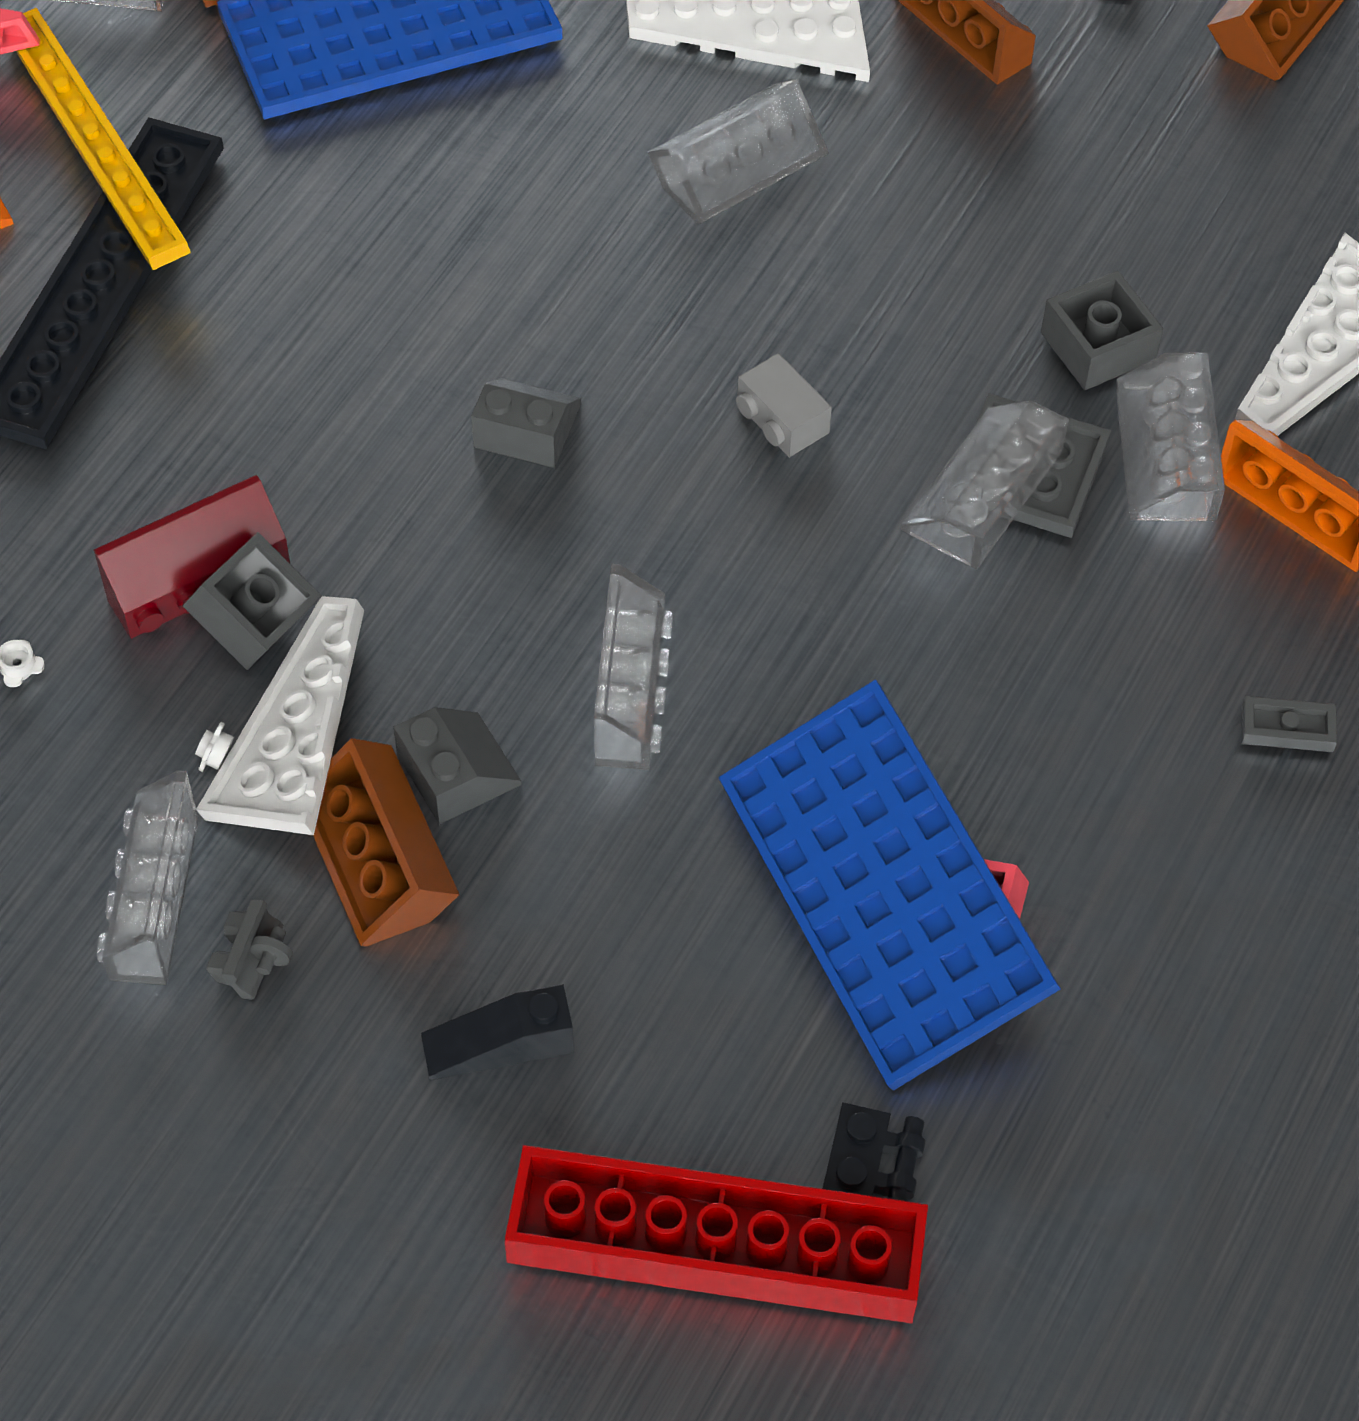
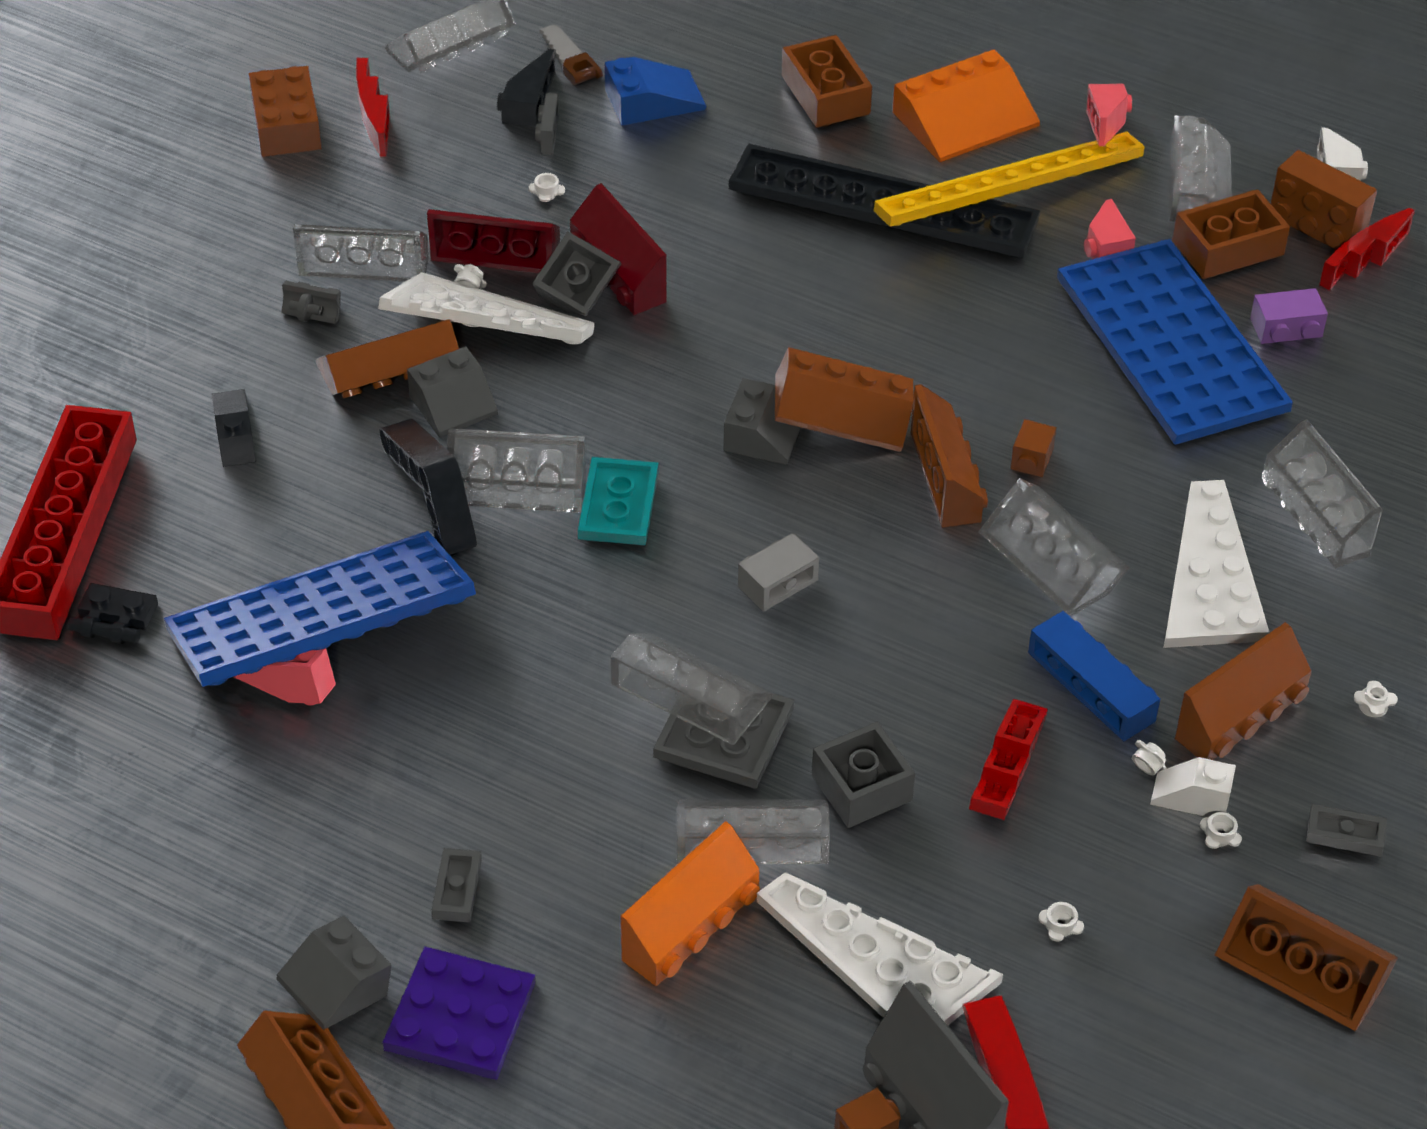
camera: 90 degrees right, 10 degrees down
none -> black beam [379,418,477,555]
none -> dark red slope [427,209,560,273]
none -> teal plate [578,457,659,546]
none -> dark orange slope [775,347,914,452]
none -> dark orange slope [910,384,988,528]
none -> red slope [969,699,1048,820]
none -> dark orange brick [1011,419,1057,478]
none -> blue brick [1028,611,1160,742]
none -> white plate [1038,902,1084,942]
none -> coral slope [1084,199,1136,259]
none -> white plate [1132,740,1167,776]
none -> white slope [1150,757,1236,817]
none -> white plate [1200,812,1242,849]

